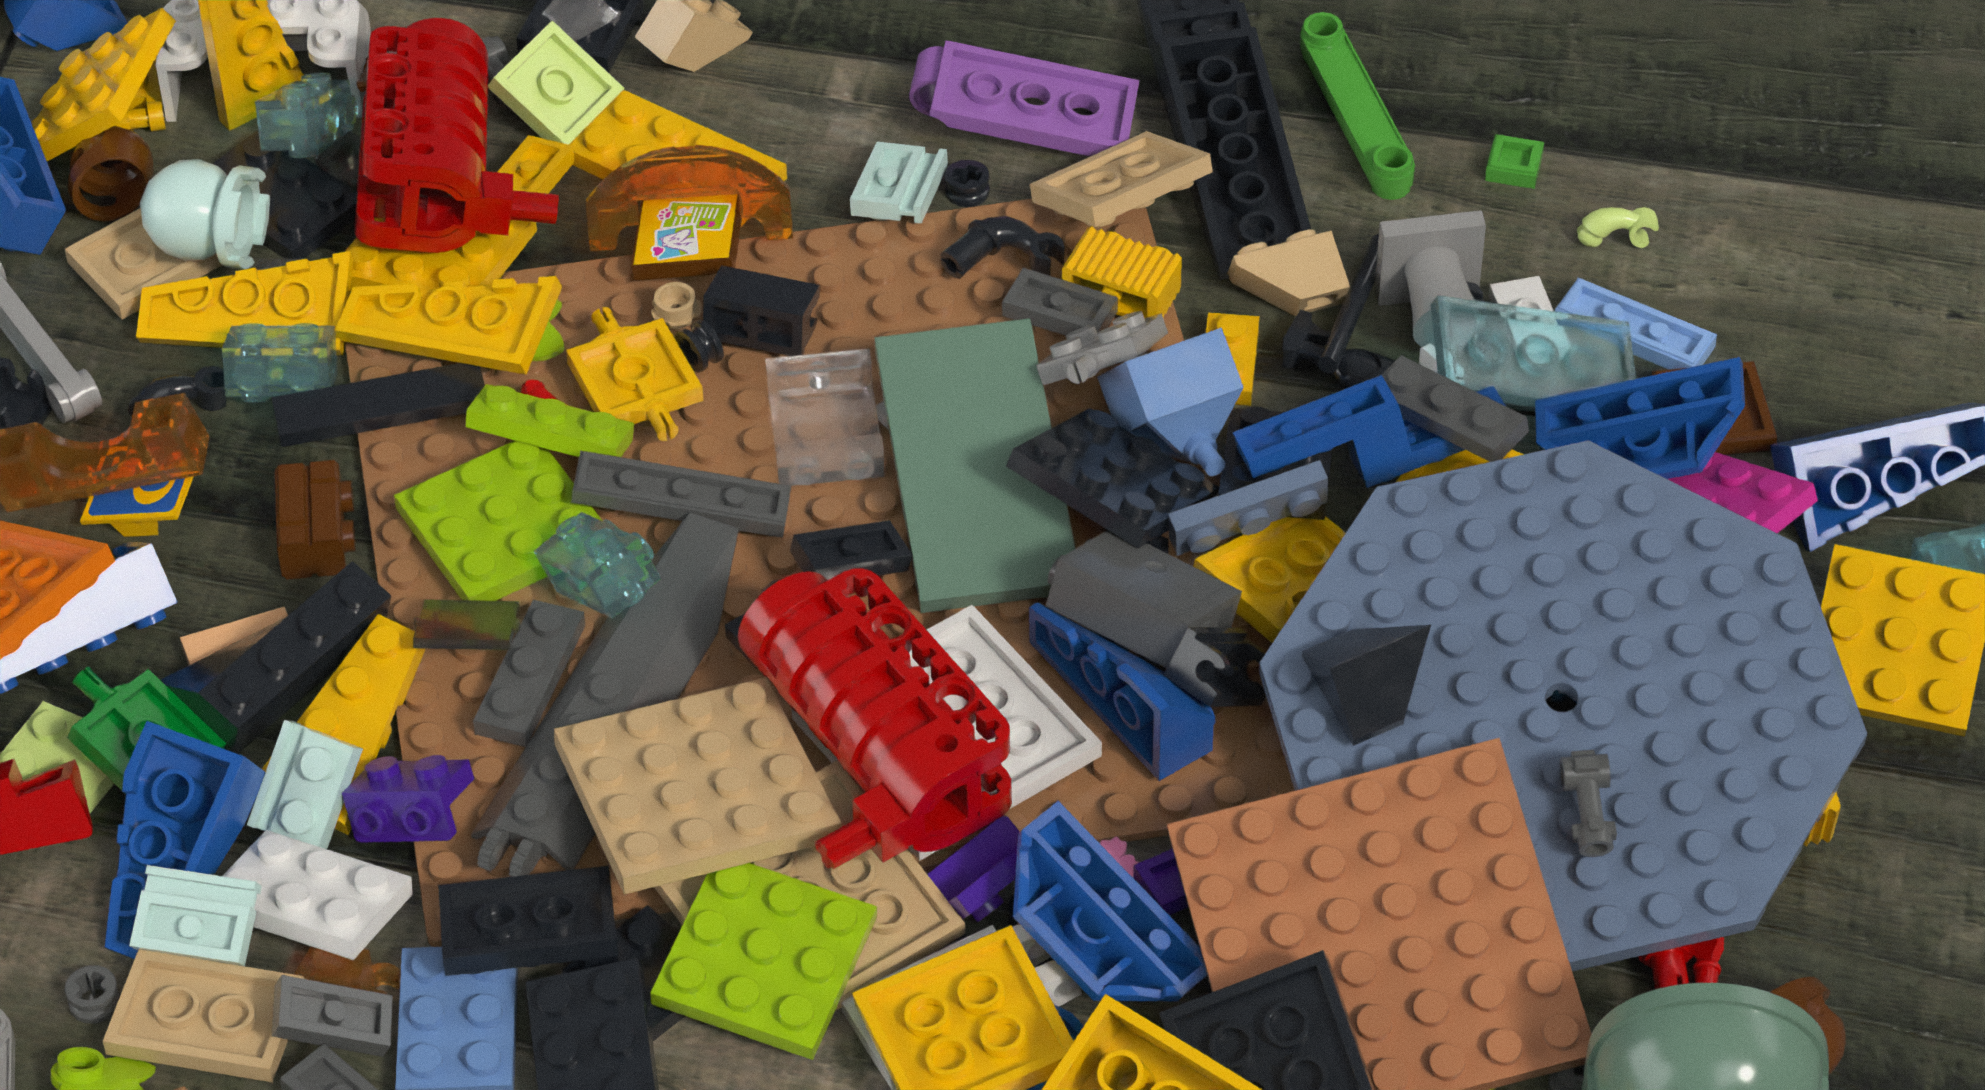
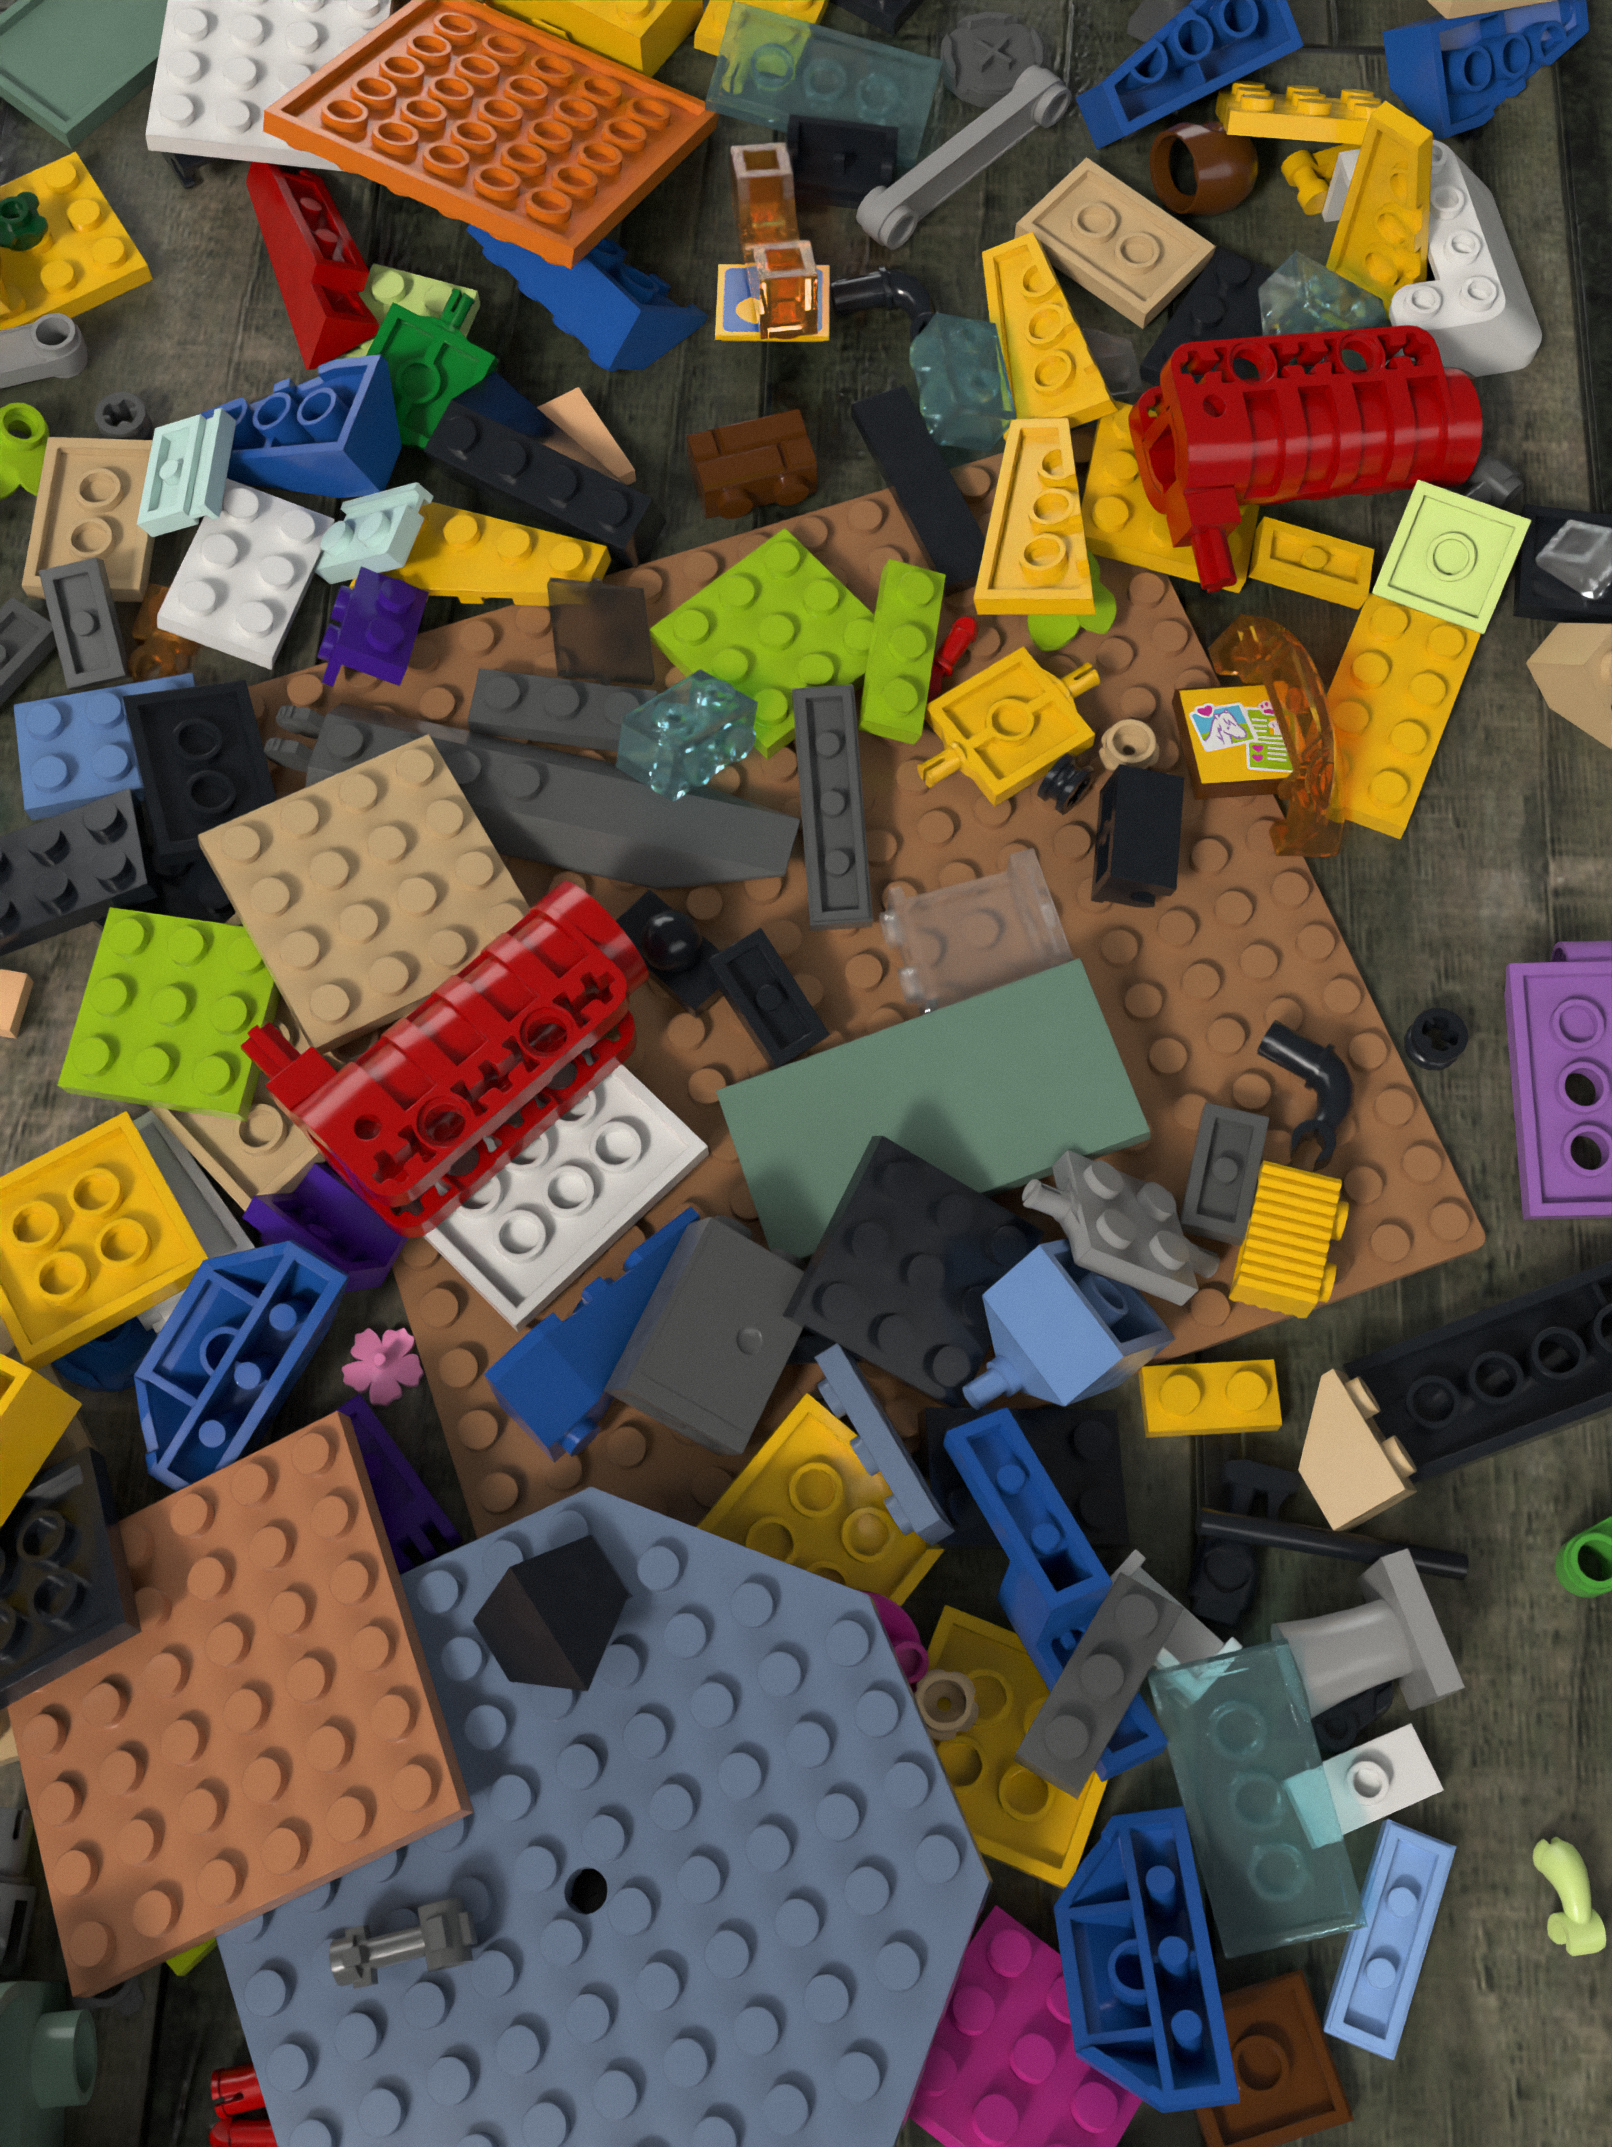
camera: 80 degrees right, 20 degrees up
light aqua tile [140,159,270,270] -> none
light aqua plate [850,142,948,223] -> none
tan plate [1030,131,1213,227] -> none
black hinge [1163,627,1266,707] -> none

